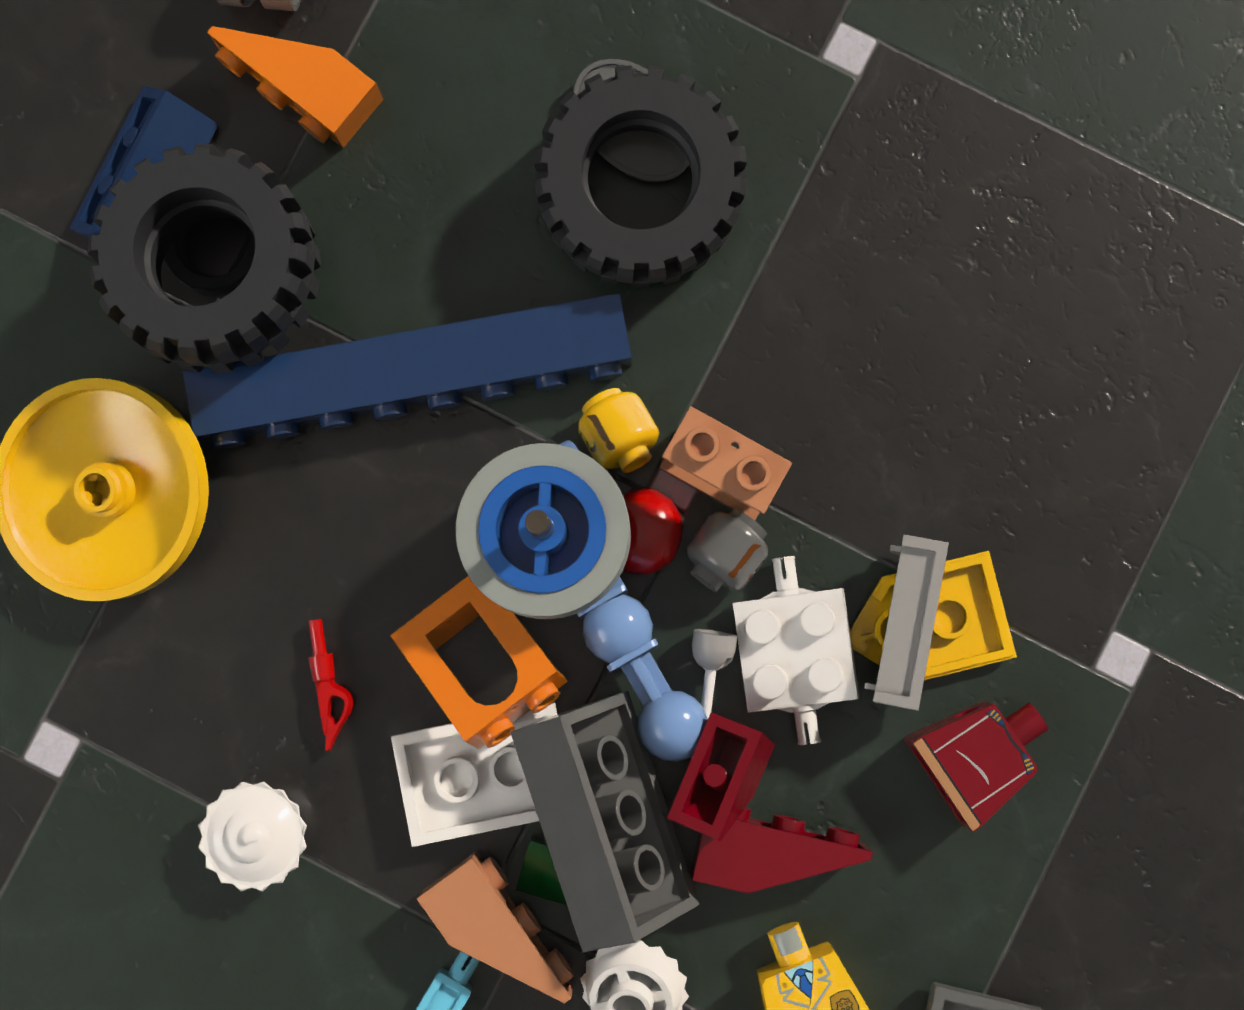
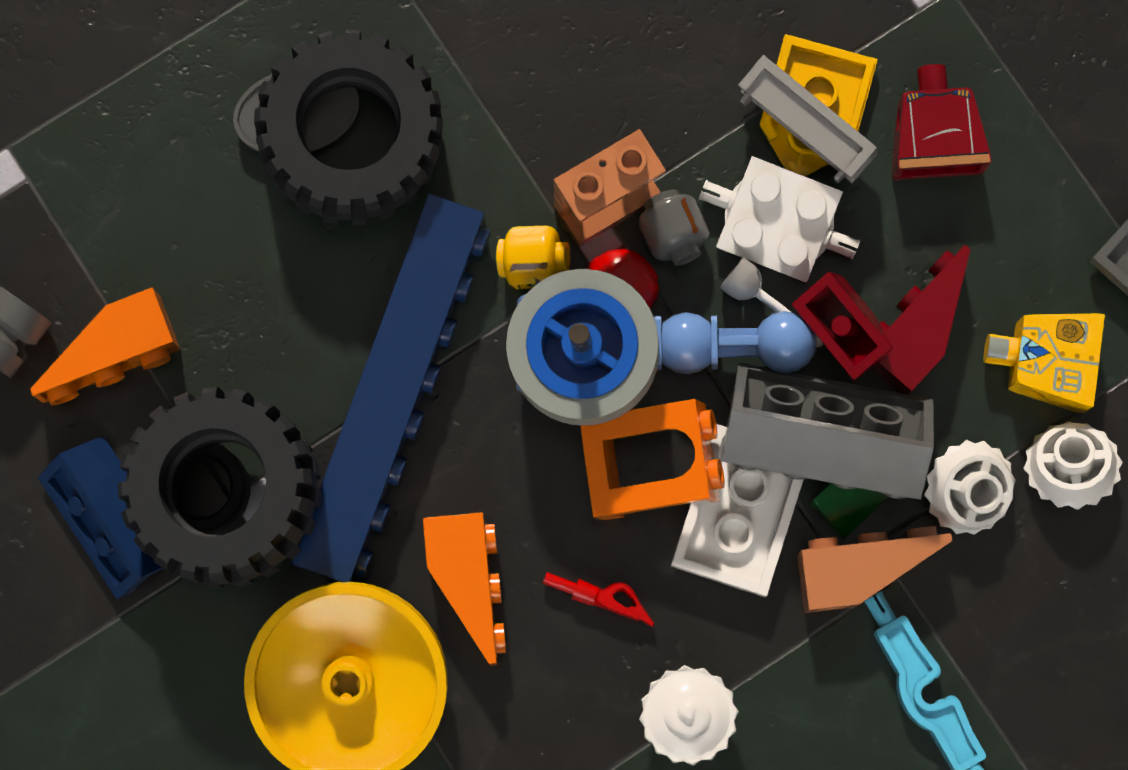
camera: 60 degrees left, 5 degrees down
none -> orange slope [423,512,506,666]

